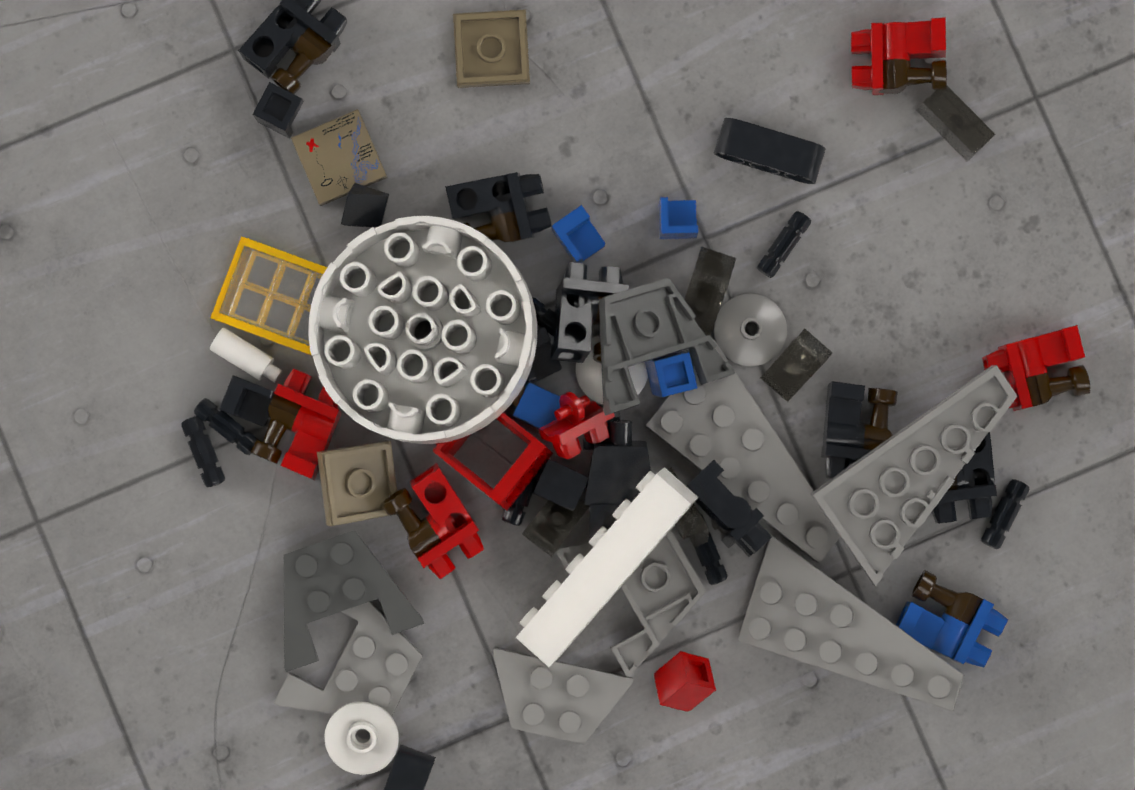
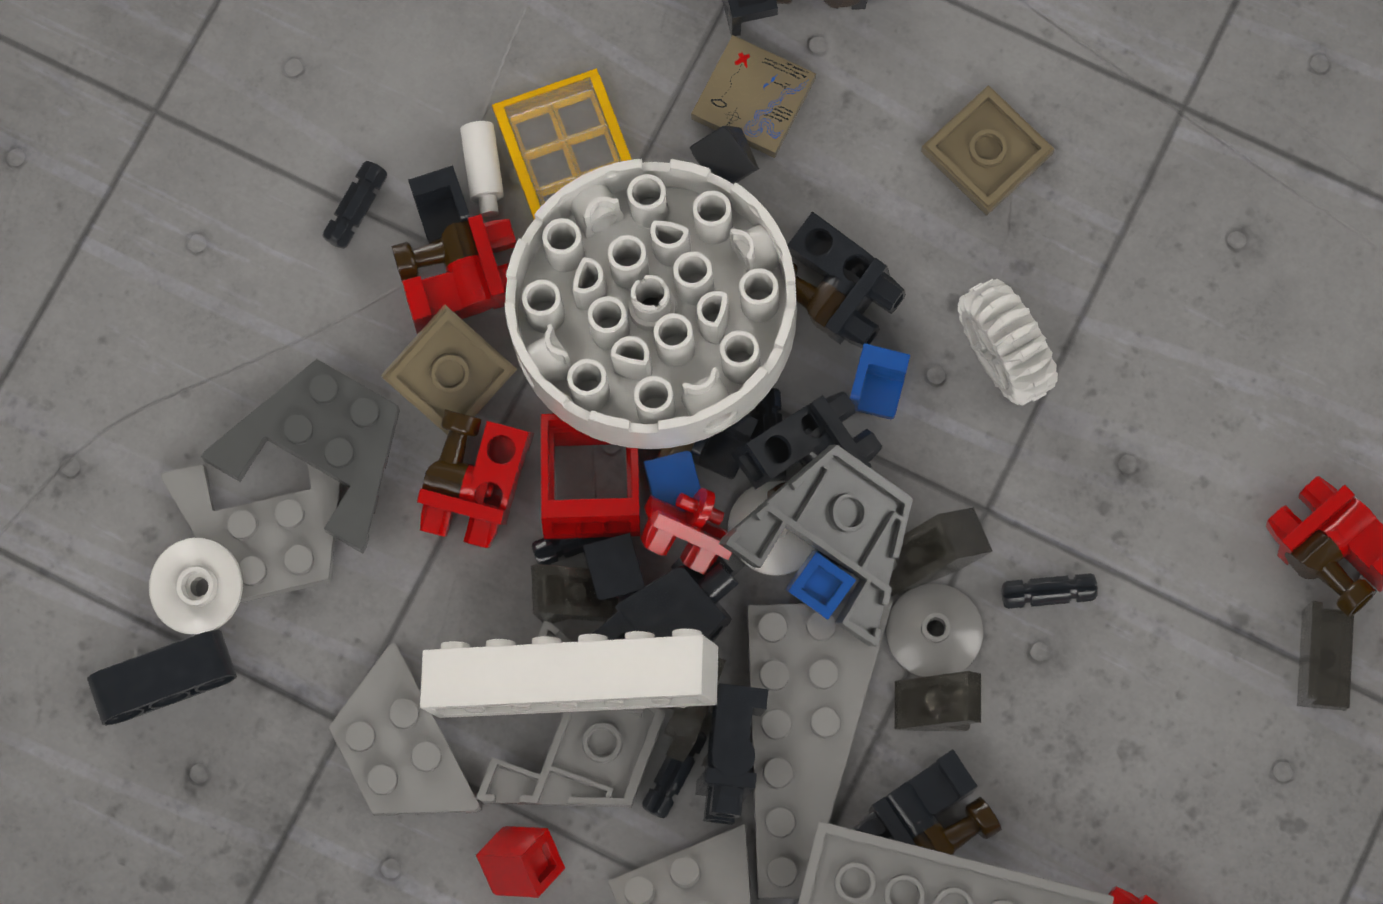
camera: 50 degrees right, 10 degrees down
black axle [194,398,259,455] -> none
blue panel [659,197,698,239] -> none
black beam [714,118,826,185] -> none
none -> white gear [958,279,1058,406]

